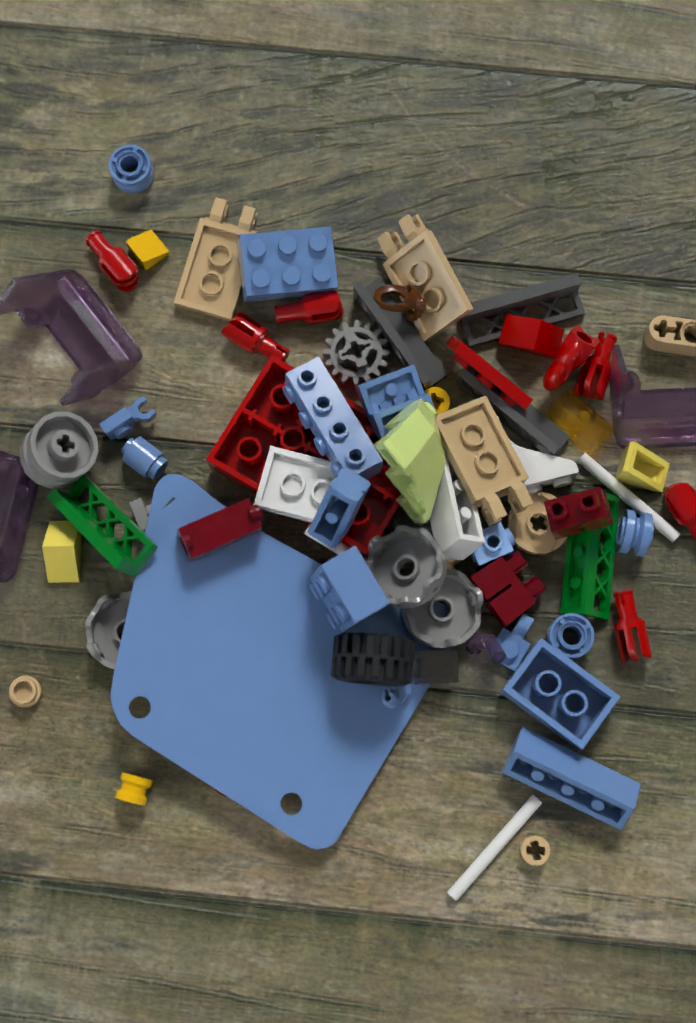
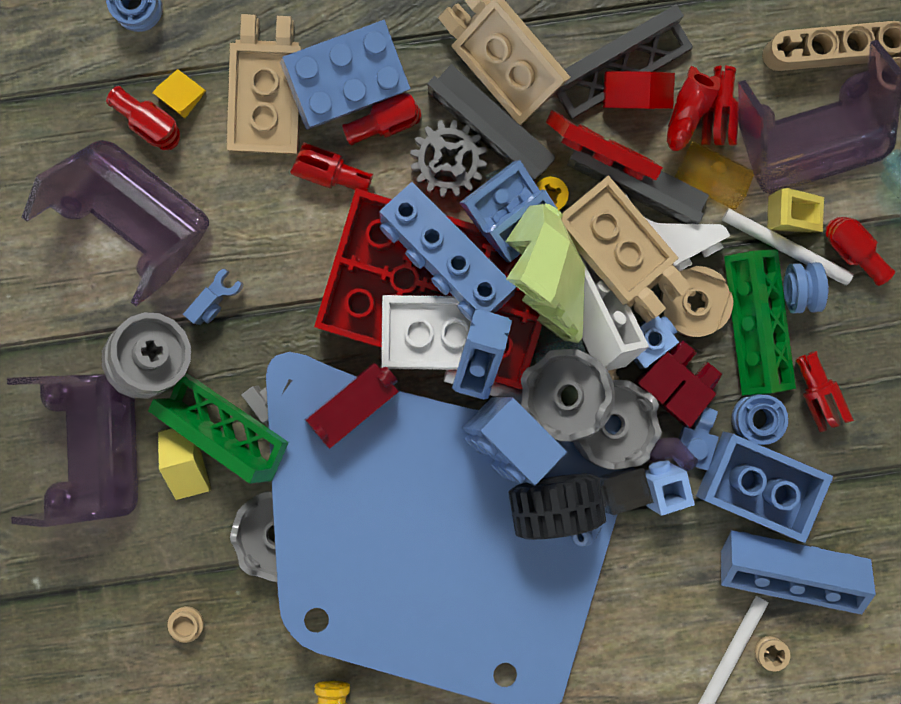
camera: 20 degrees left, 10 degrees up
medium blue brick [121,436,169,481] -> none
reddish brown piece [373,284,427,322] -> none
dark red hips [544,486,614,539] -> none
none -> light blue brick [638,461,695,516]

